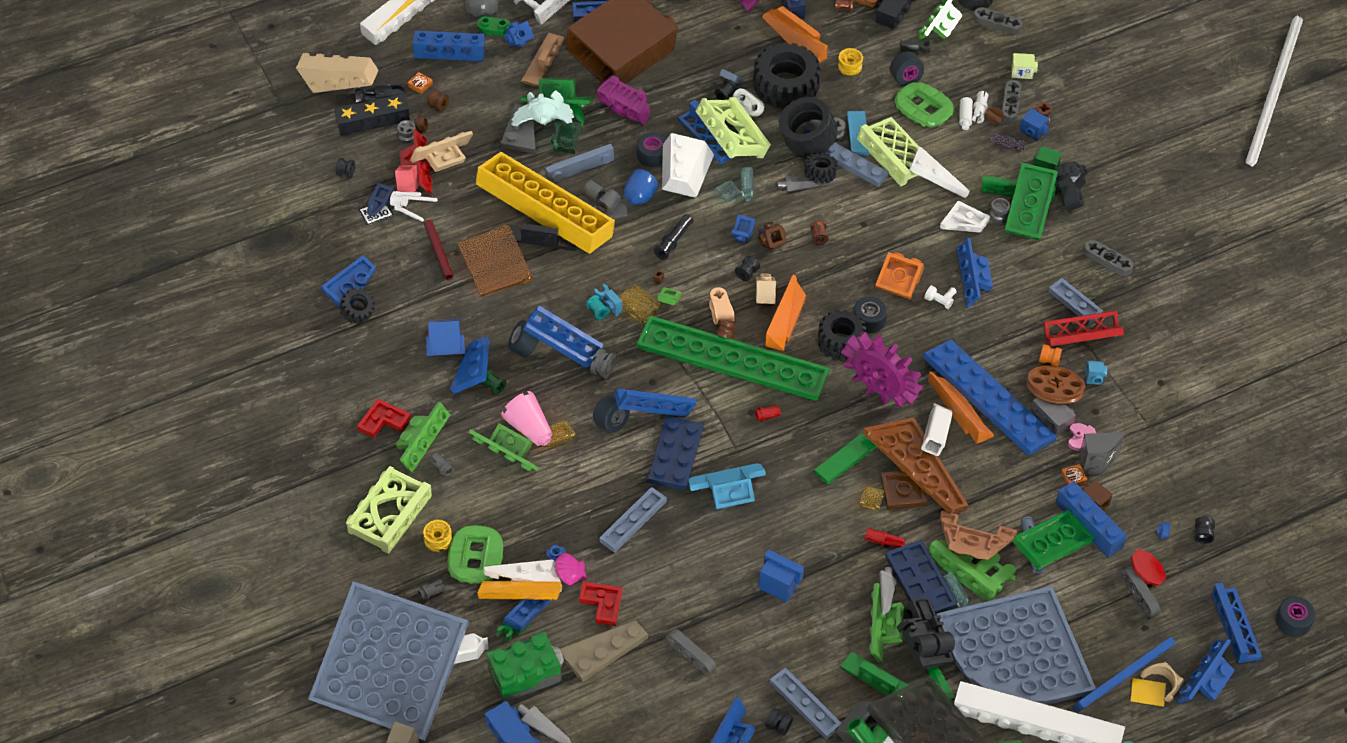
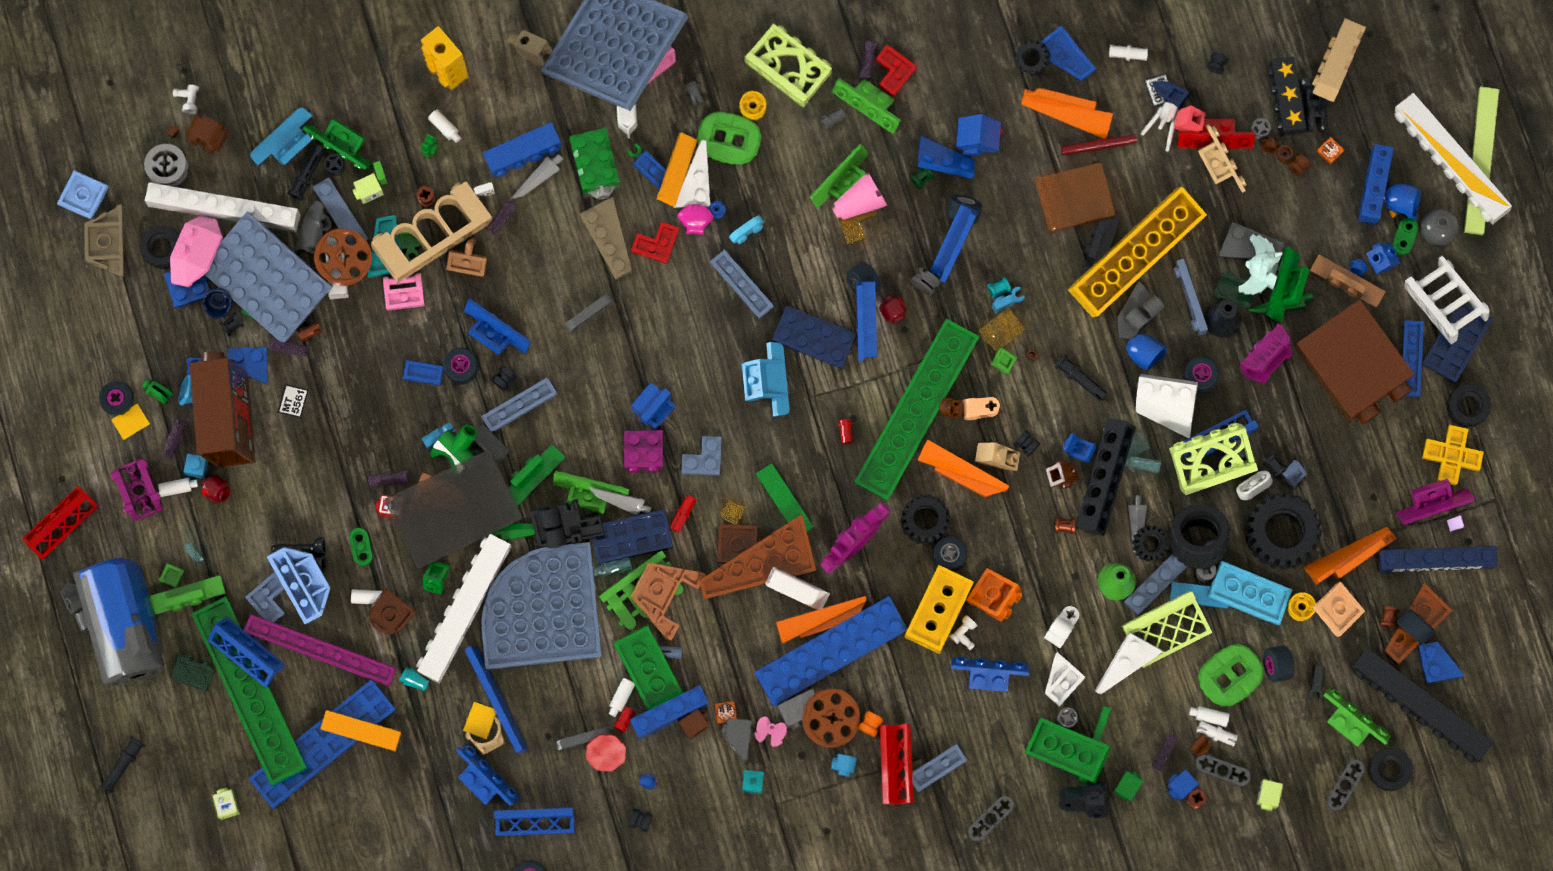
camera: 100 degrees right, 25 degrees up
none -> white cylinder [609,678,635,717]
none -> red pin [614,707,636,733]
none -> magenta plate [624,430,663,473]
none -> sand blue plate [681,436,722,476]
none -> medium azure plate [729,215,764,244]
none -> teal brick [742,770,764,794]
none -> clear purple pin [859,41,877,81]
none -> dark red head [879,295,907,324]
none -> yellow brick [905,565,974,654]
none -> orange wedge [1021,88,1113,139]
none -> white piece [1044,606,1079,648]
none -> black brick [1076,418,1136,536]
none -> bright green cone [1097,562,1136,601]
none -> white pin [1109,45,1148,61]
none -> black cone [1204,300,1242,338]
none -> medium azure tile [1207,561,1293,626]
none -> reddish brown plate [1275,145,1294,163]
none -> light nougat tile [1312,582,1365,637]
none -> blue plate [1350,259,1368,276]
none -> blue piece [1384,184,1421,220]

